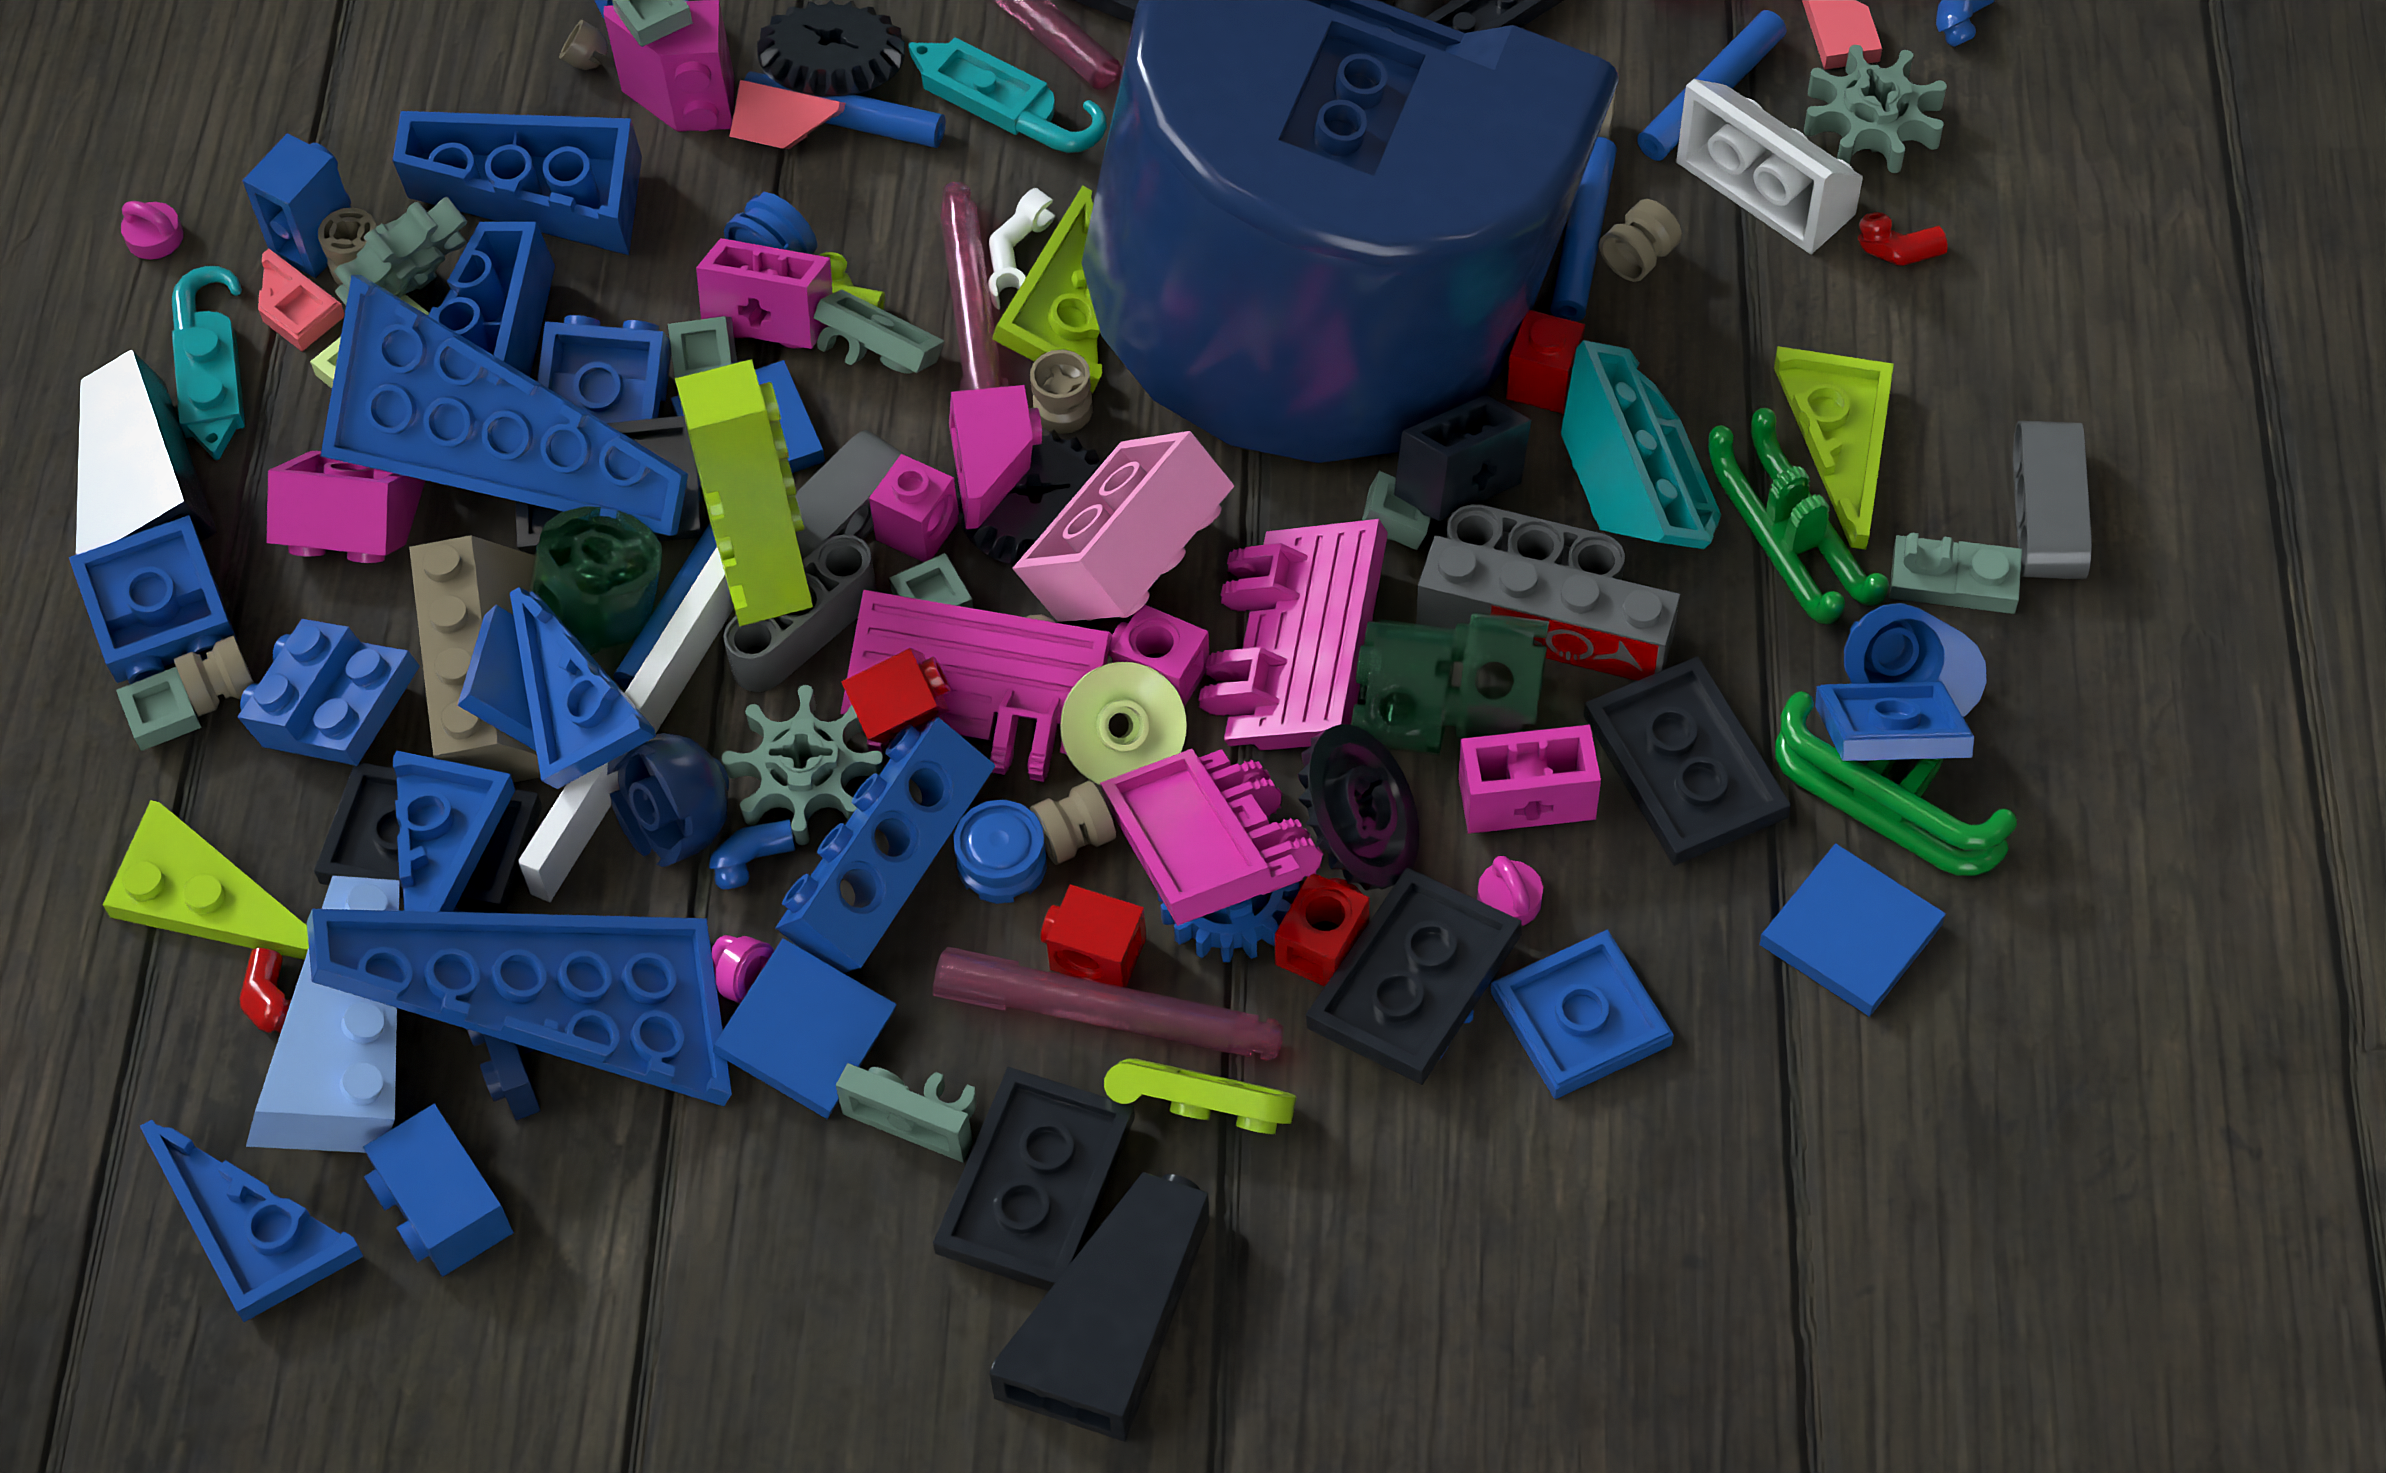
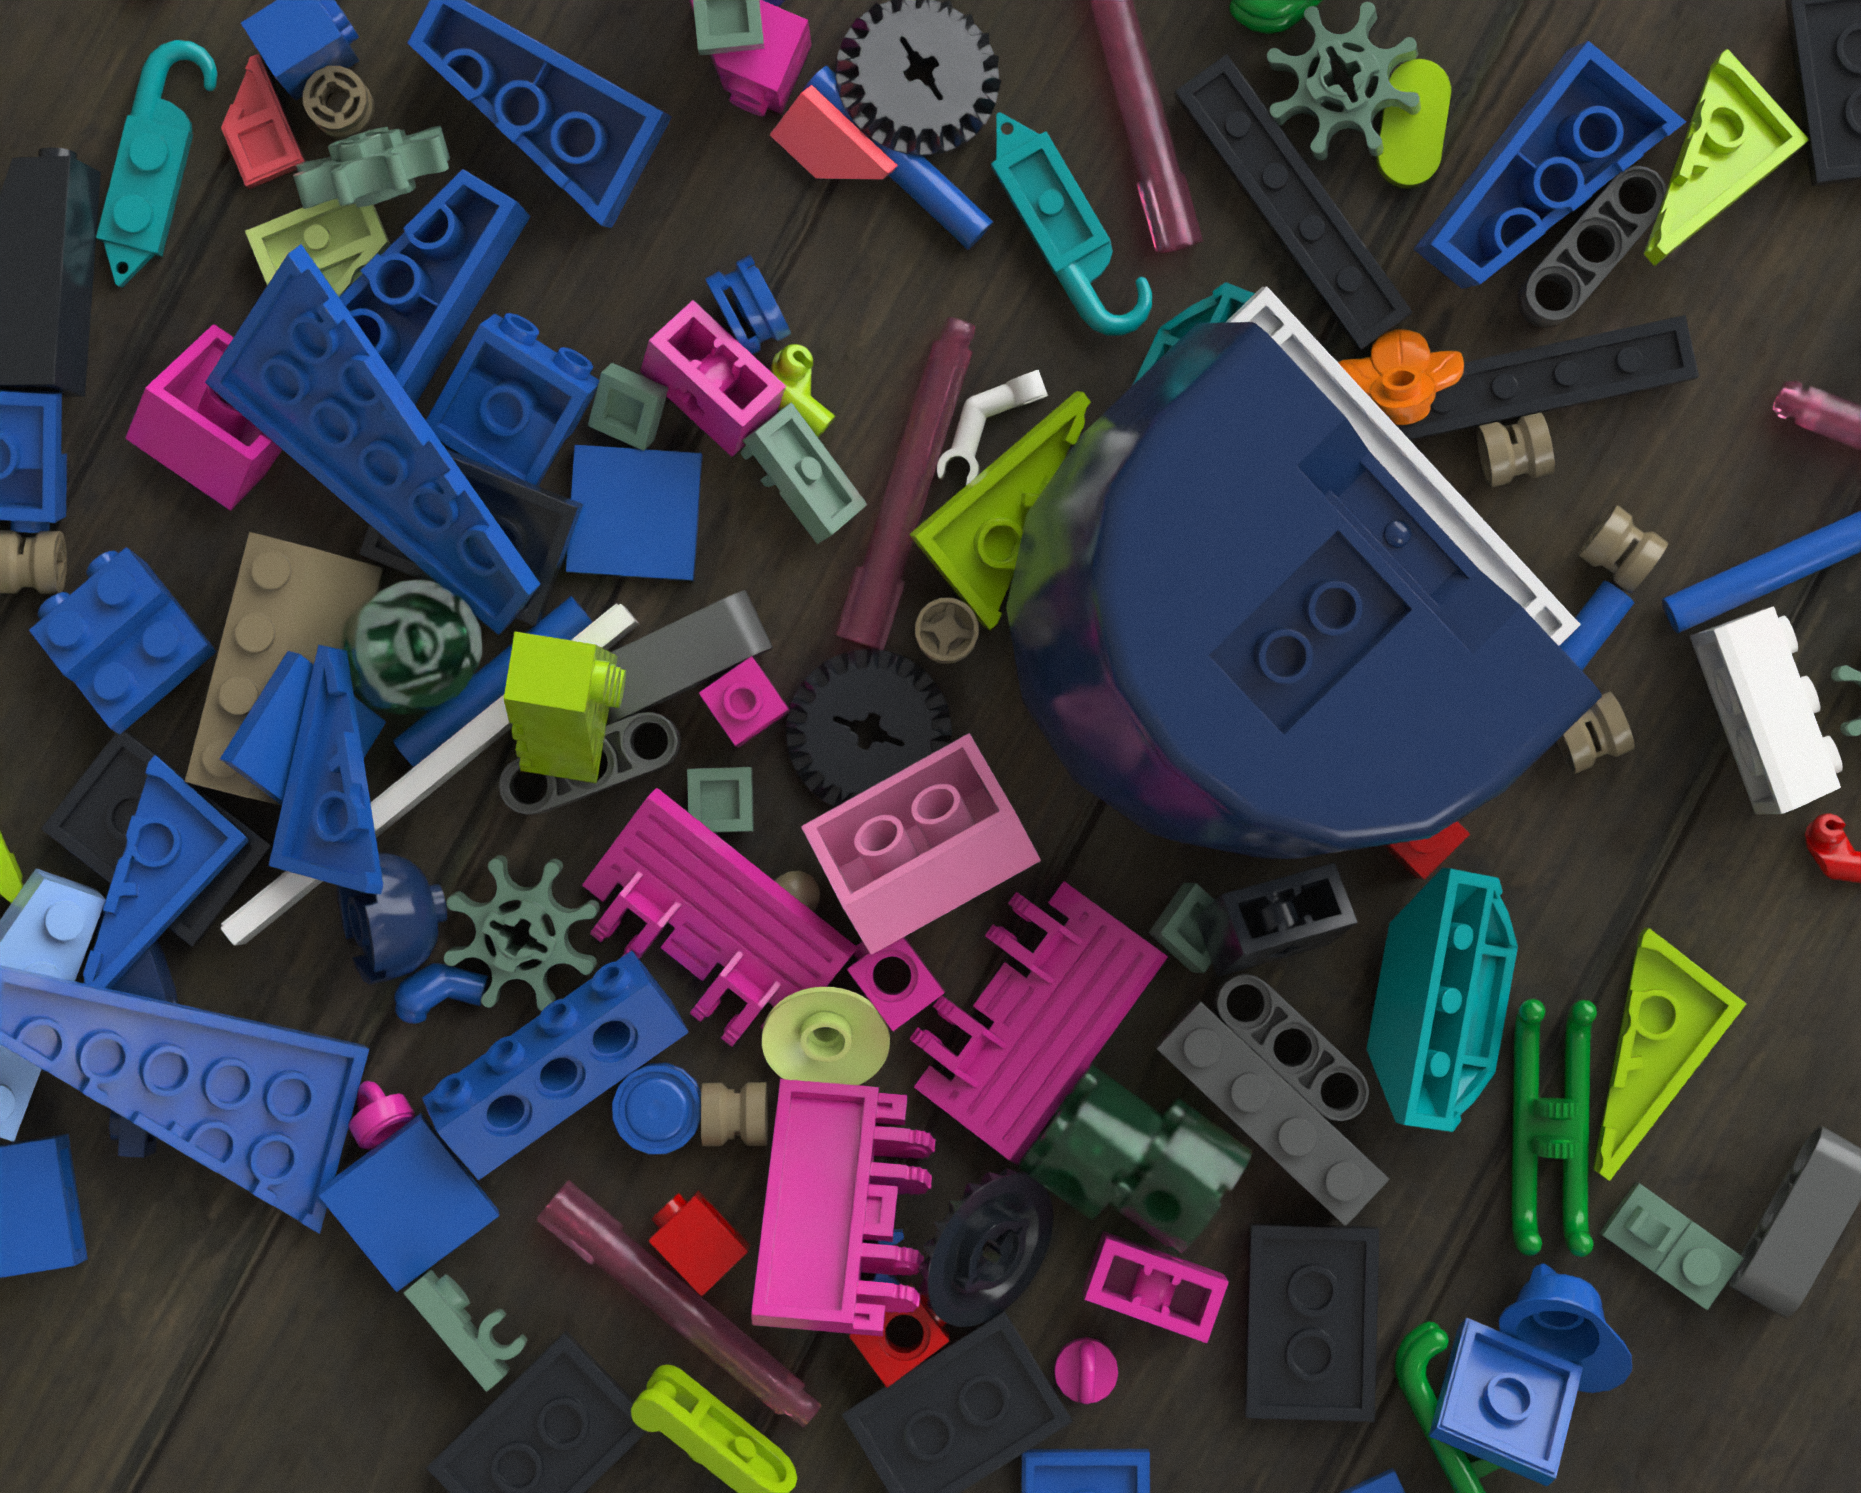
camera: 25 degrees right, 30 degrees up
red brick [841,648,950,744] -> none
dark pink slope [949,385,1042,529] -> none

